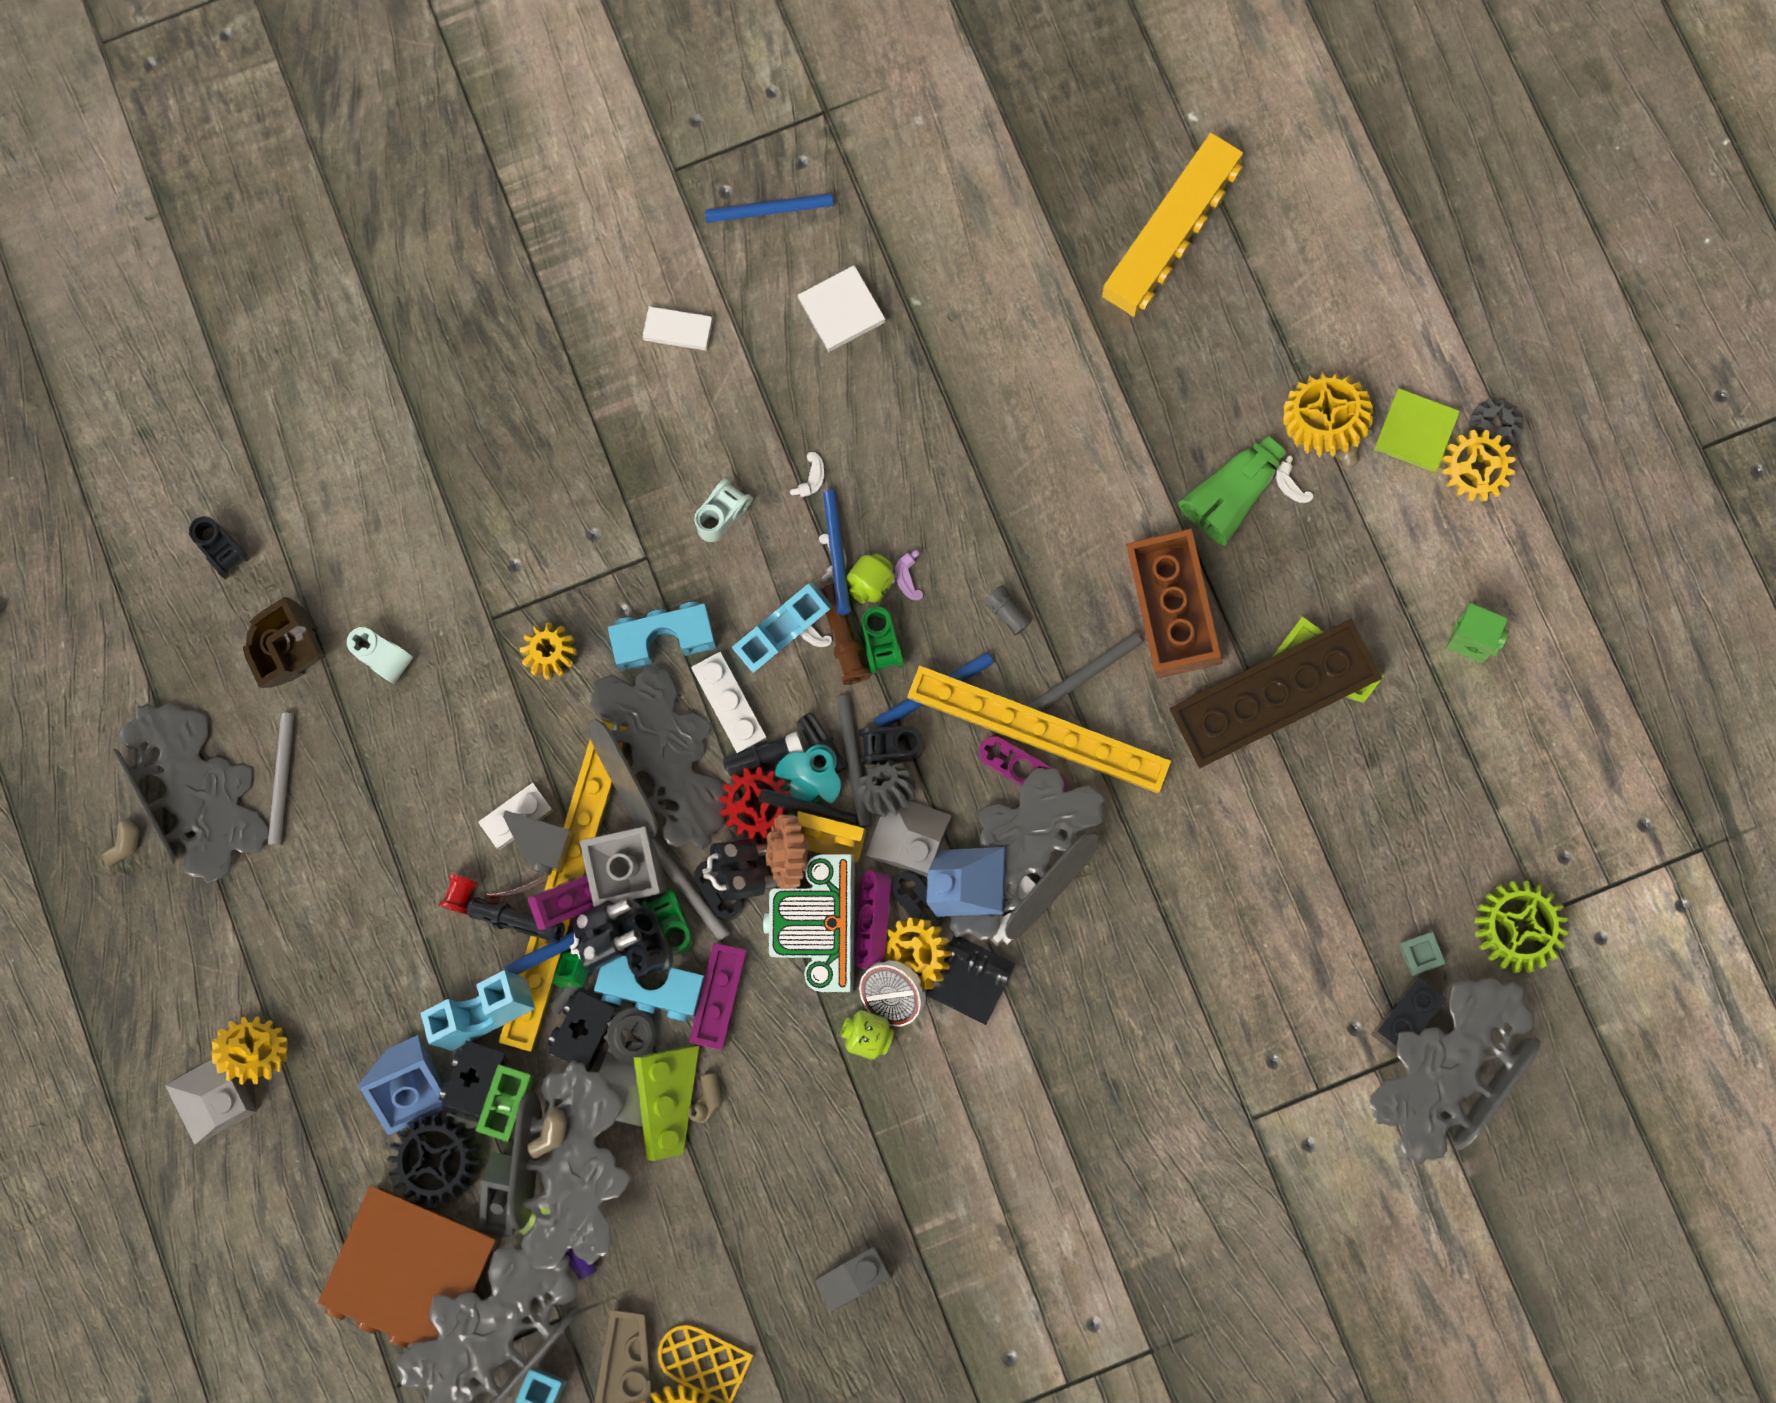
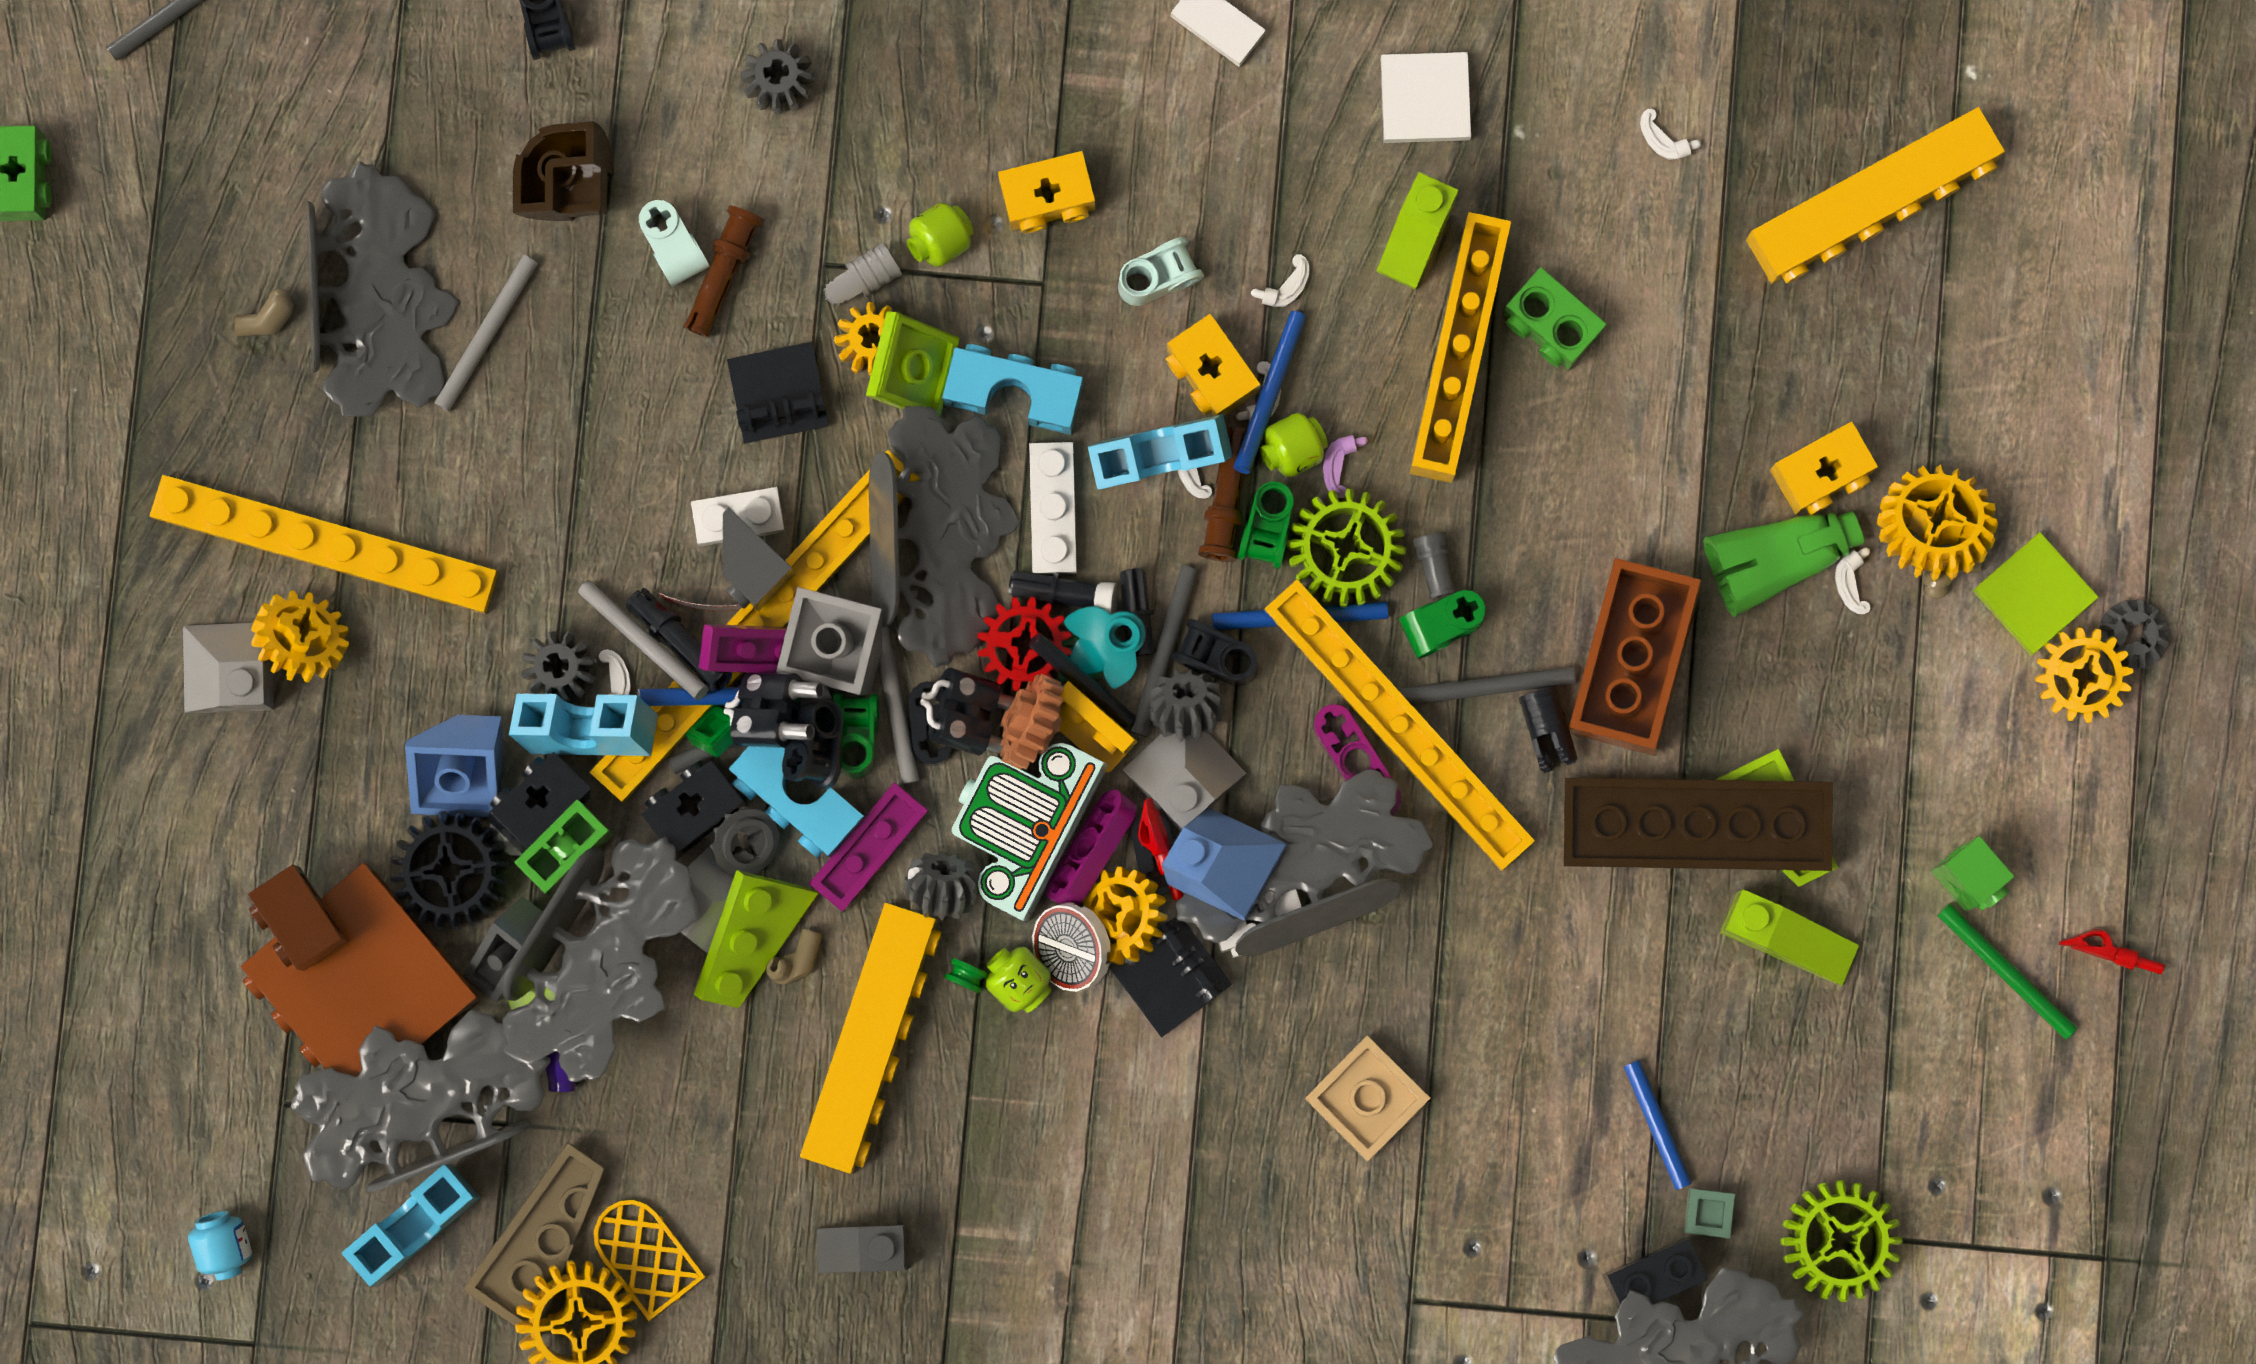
camera: 20 degrees right, 5 degrees up
red bush [438,873,478,915] -> none
dark tan arm [527,1109,567,1158] -> none
none -> yellow plate [149,475,499,614]
none -> reddish brown brick [248,864,349,971]
none -> dark grey gear [521,631,596,703]
none -> light grey bar [578,581,709,700]
none -> white piece [599,649,631,695]
none -> reddish brown pin [683,205,765,338]
none -> black hinge [727,342,829,444]
none -> dark grey gear [741,39,815,115]
none -> yellow brick [800,903,942,1174]
none -> light grey hinge [823,242,902,306]
none -> lime tile [866,312,960,417]
none -> dark grey gear [904,851,979,921]
none -> lime head [907,202,974,267]
none -> green bush [944,958,989,994]
none -> yellow brick [998,151,1096,234]
none -> red hand [1138,798,1184,900]
none -> yellow brick [1165,314,1260,416]
none -> lime gear [1287,489,1406,608]
none -> tan plate [1304,1035,1430,1162]
none -> lime slope [1376,172,1459,290]
none -> green piece [1398,590,1486,659]
none -> yellow brick [1409,212,1511,483]
none -> bright green brick [1503,267,1607,371]
none -> black hinge [1519,686,1578,773]
none -> blue bar [1623,1060,1692,1190]
none -> white piece [1640,108,1701,160]
none -> lime slope [1719,889,1859,986]
none -> yellow brick [1770,421,1878,515]
none -> green bar [1937,903,2078,1040]
none -> red hand [2058,929,2165,975]

